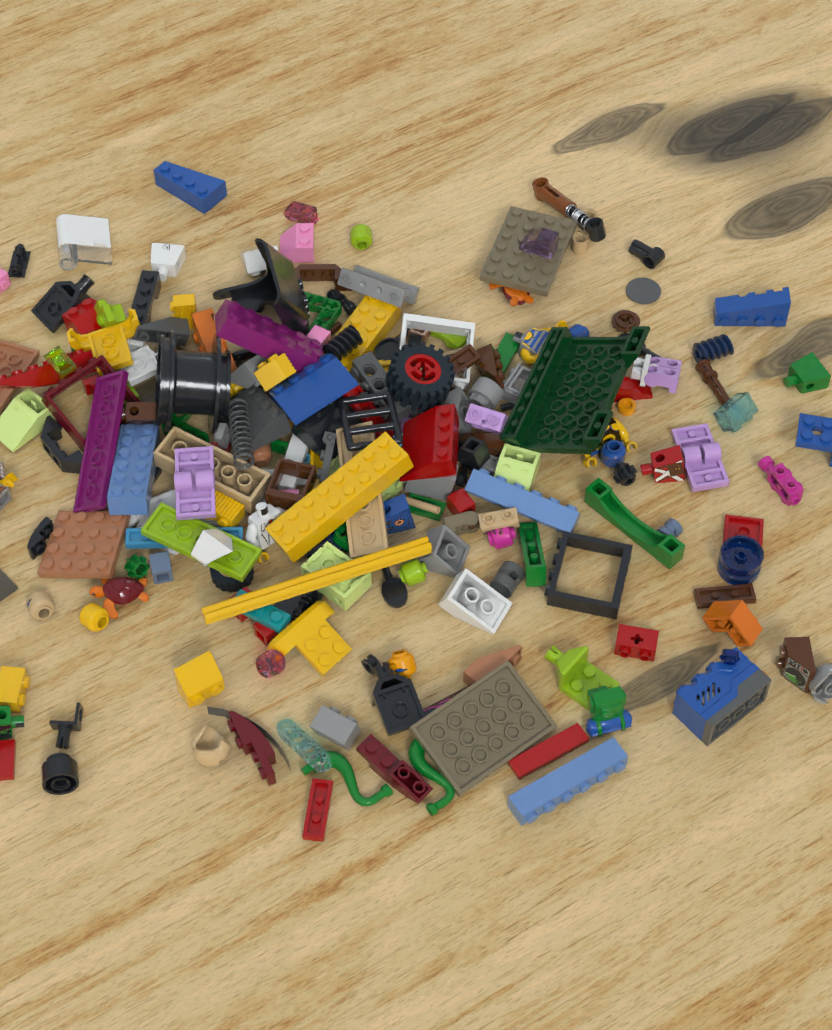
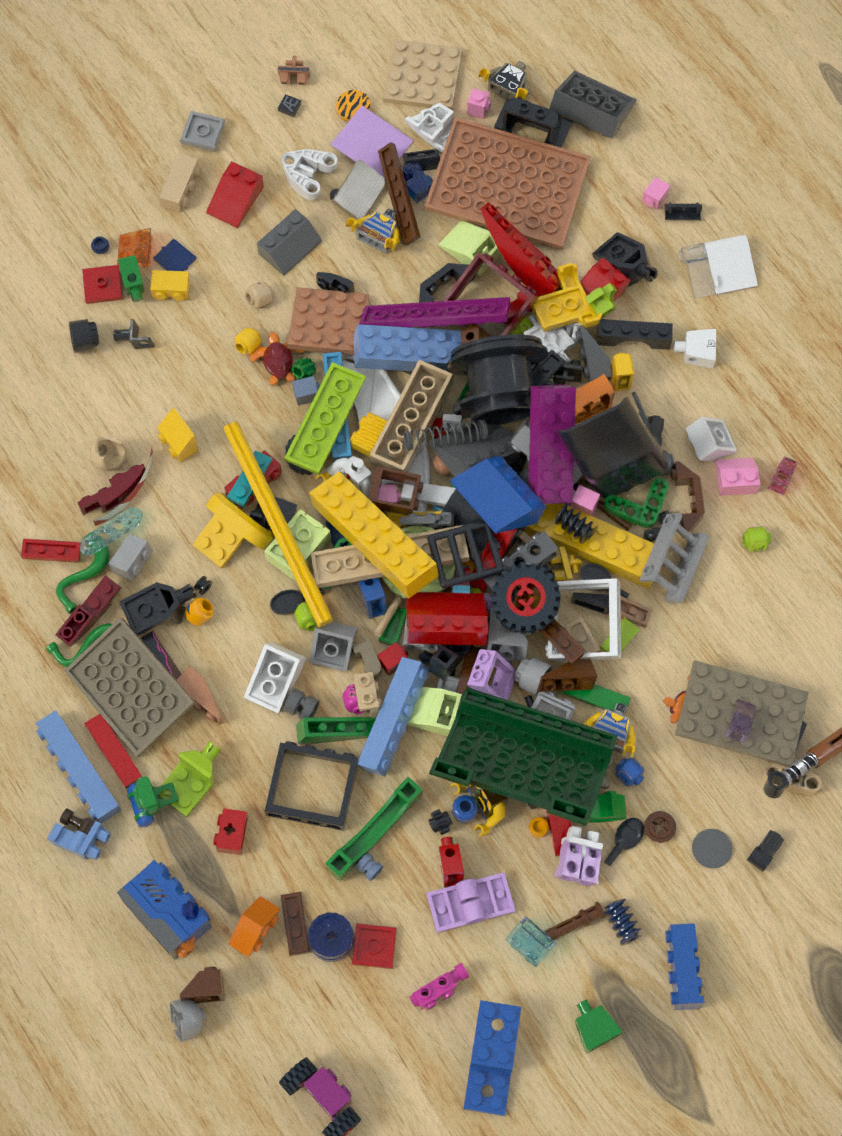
camera: 85 degrees right, 15 degrees up
clear neon green slope [44,346,77,380] -> none
blue wedge [153,161,227,214] -> none
lavender plate [174,446,216,520] -> none
white slope [191,529,233,566] -> none
yellow brick [254,353,296,392] -> none
clear pink head [256,649,286,678] -> none
none -> medium blue hips [47,808,111,860]

